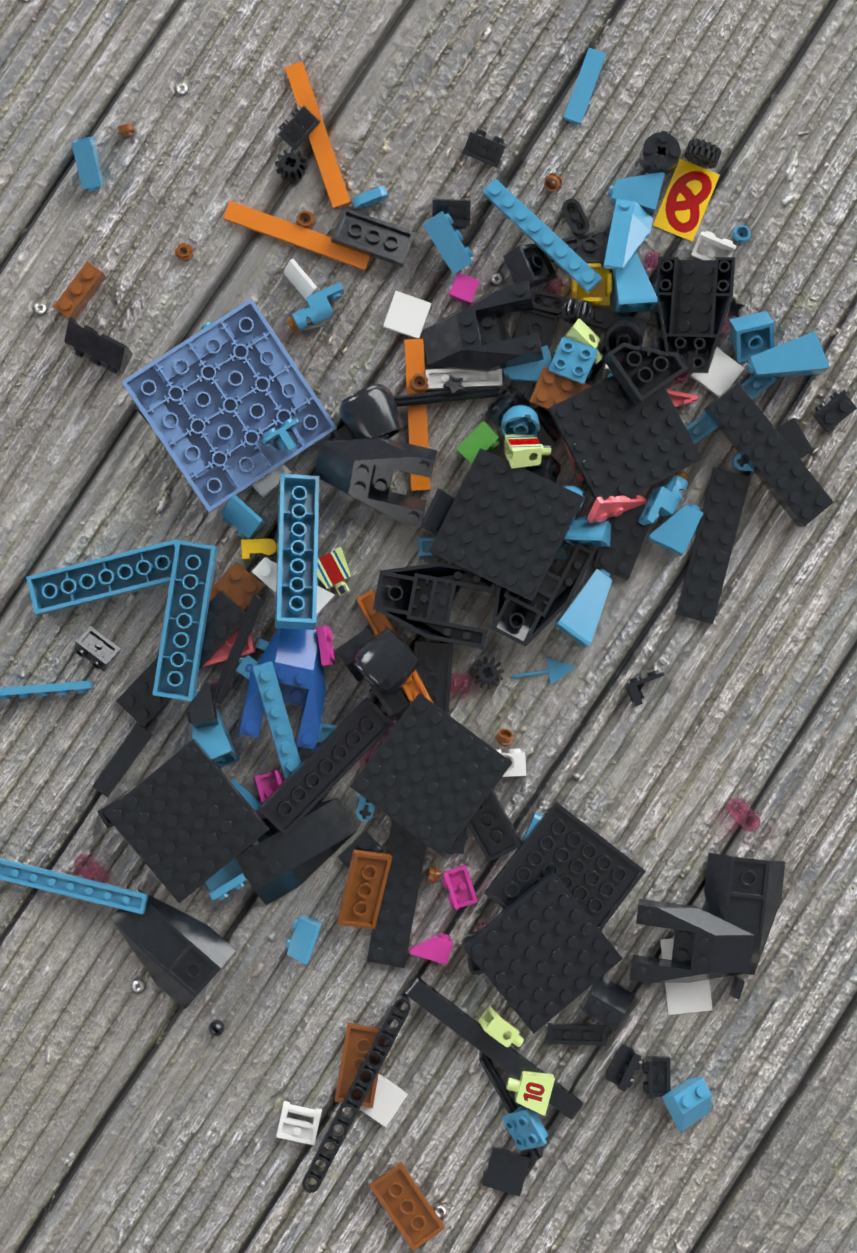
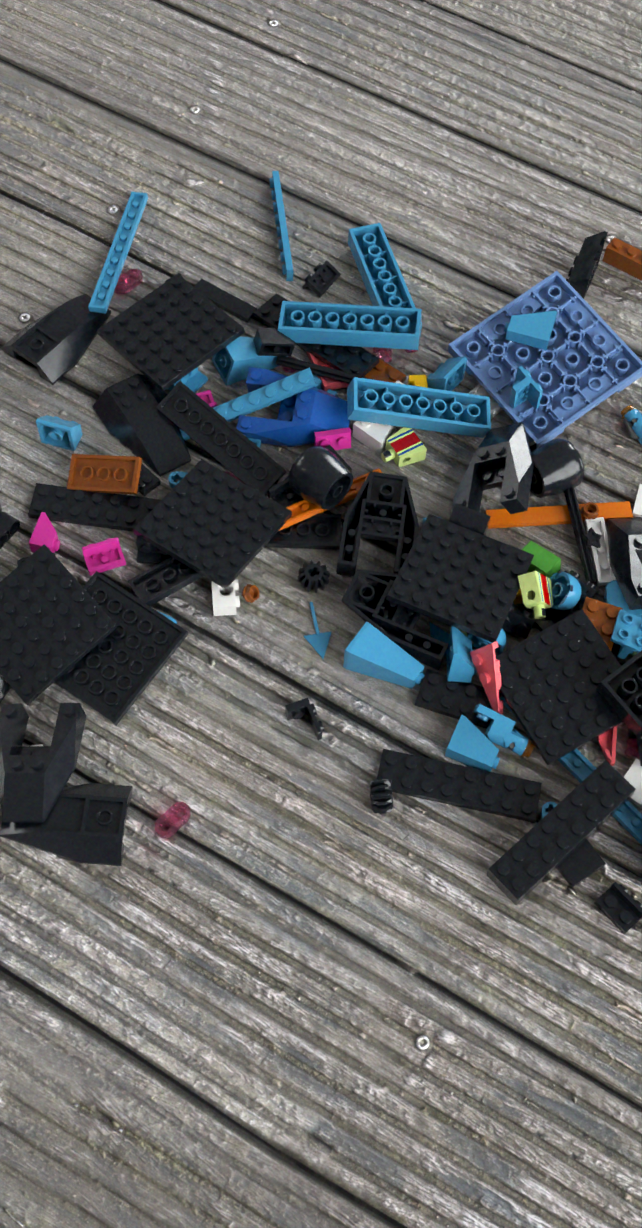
camera: 90 degrees right, 25 degrees down
dark azure bracket [205,857,248,901] -> none
dark orange plate [427,866,441,885] -> none
clear pink tile [450,673,471,693] -> none
none -> black gear [369,779,393,814]
none -> dark azure slope [504,311,557,350]

